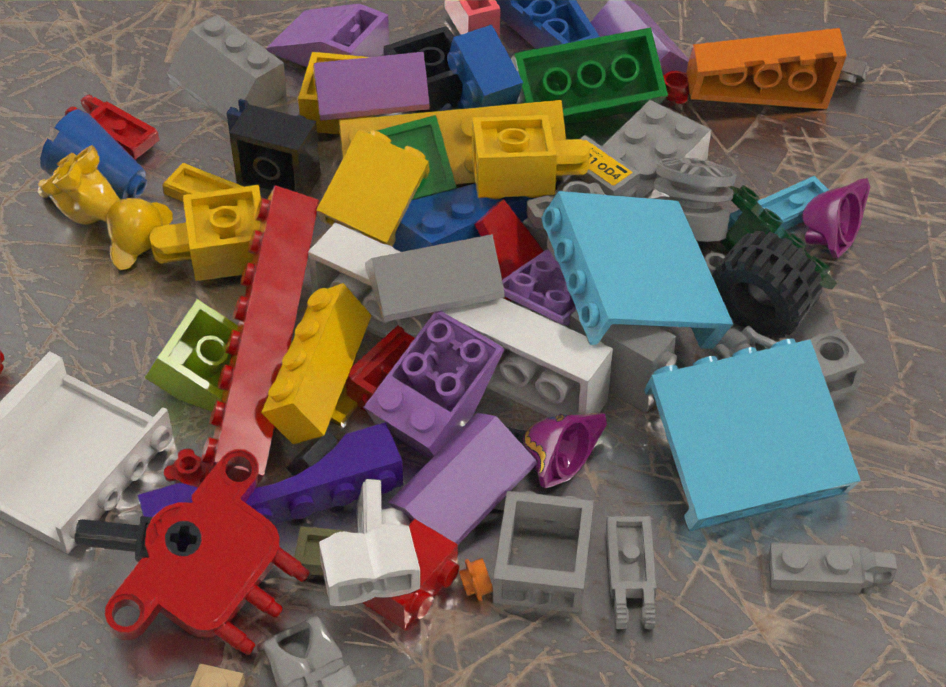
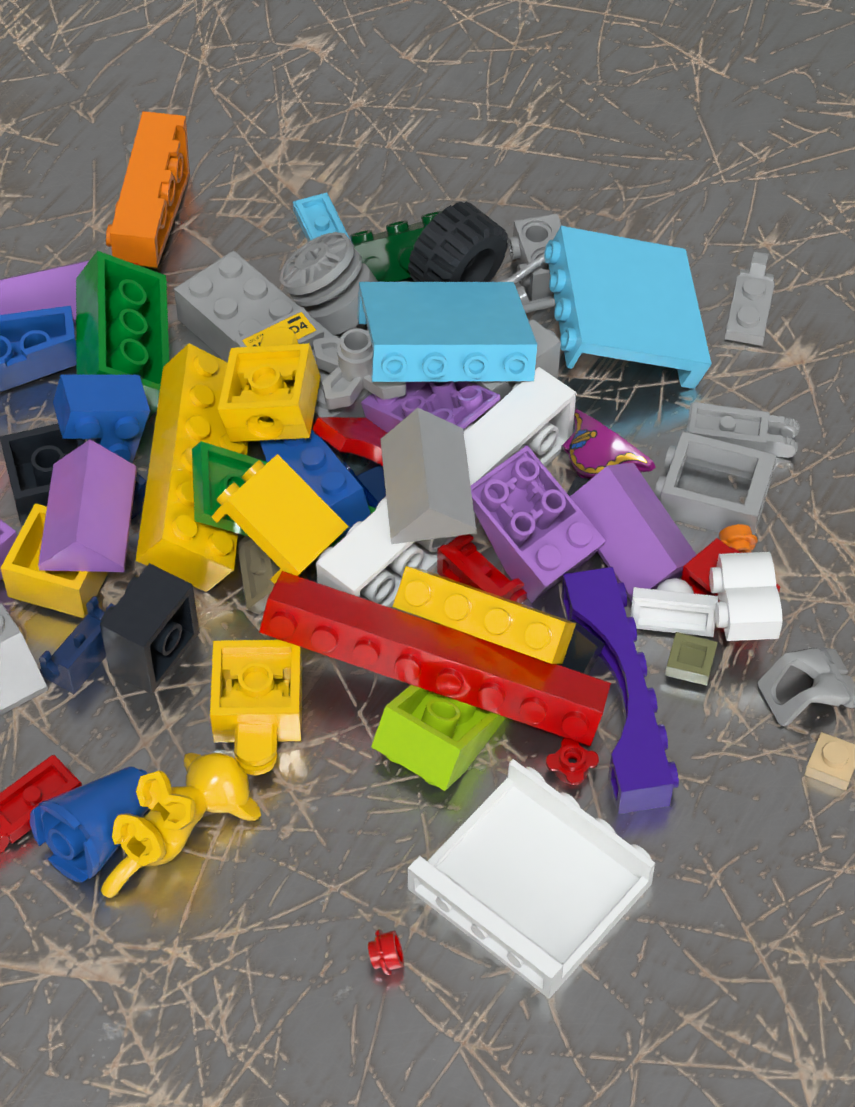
camera: 80 degrees left, 5 degrees up
red piece [74,449,310,655] -> none
yellow tile [162,163,244,202] -> none
magenta hat [803,178,871,258] -> none

